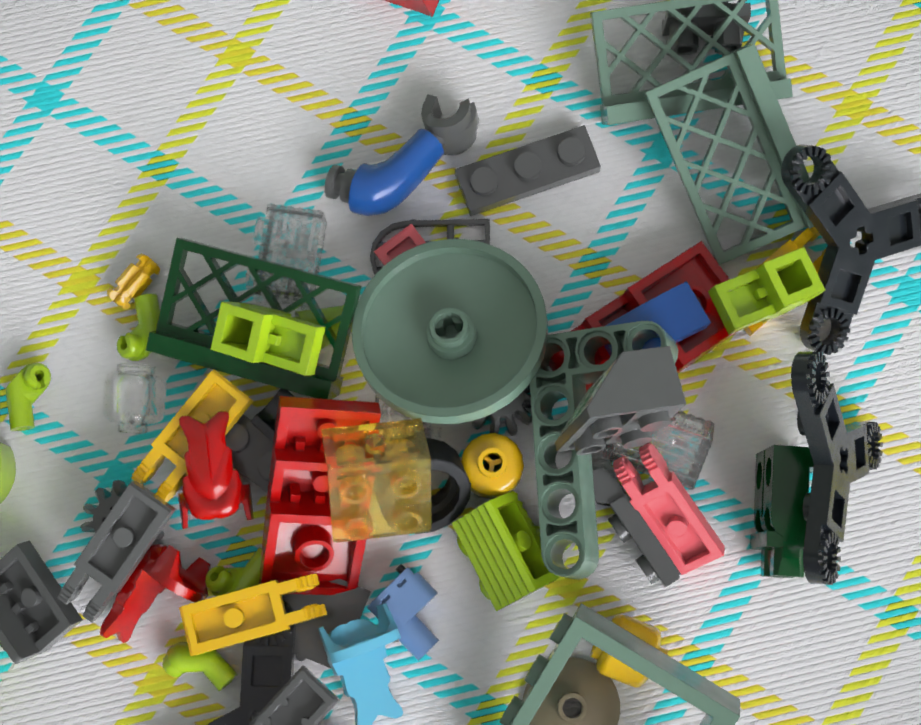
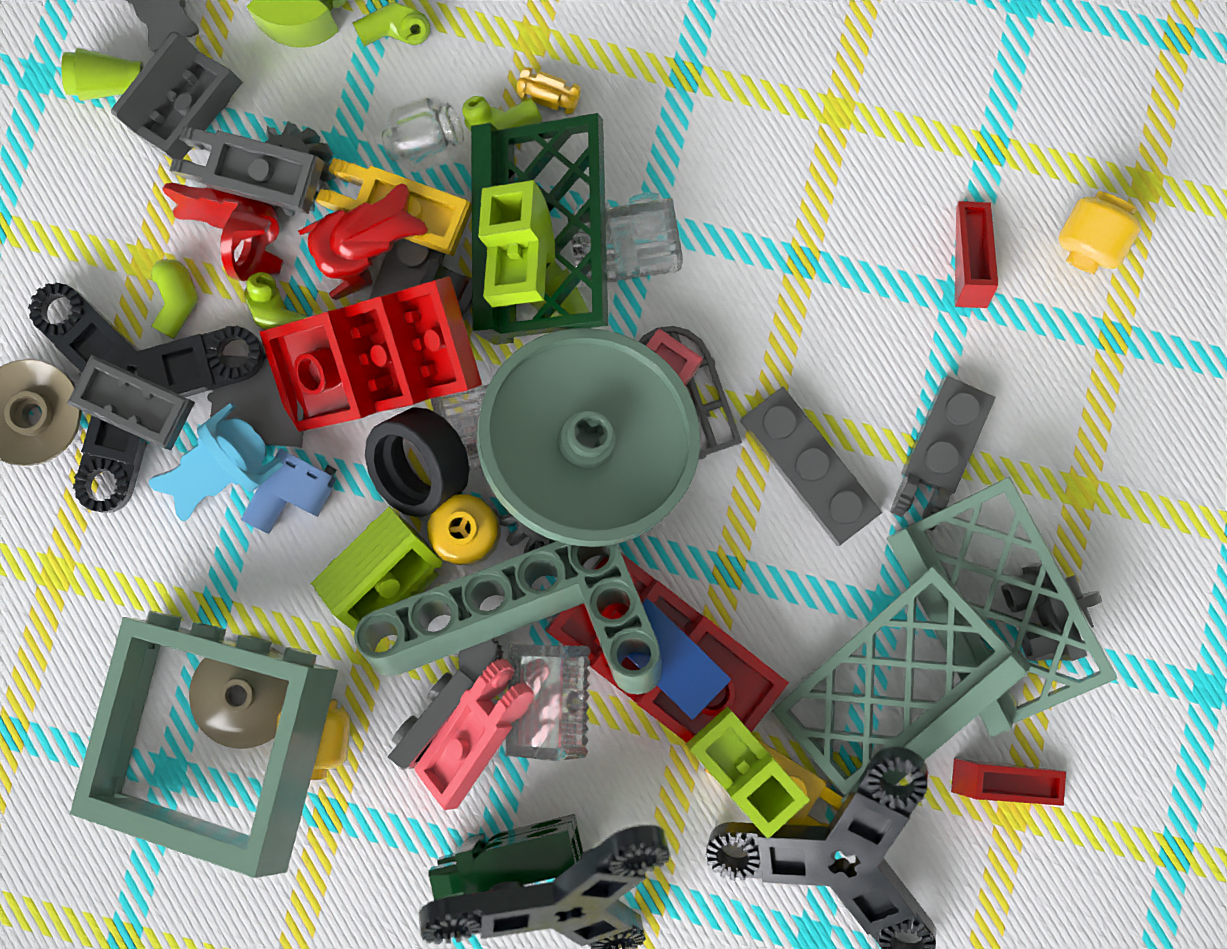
camera: 70 degrees right, 5 degrees up
yellow hinge [179,574,327,656] -> none
clear yellow bracket [321,418,432,543] -> none
piece [325,94,479,216] -> none
dark grey slope [555,346,686,455] -> none
none -> dark grey hinge [890,376,996,531]
none -> red piece [951,758,1066,806]

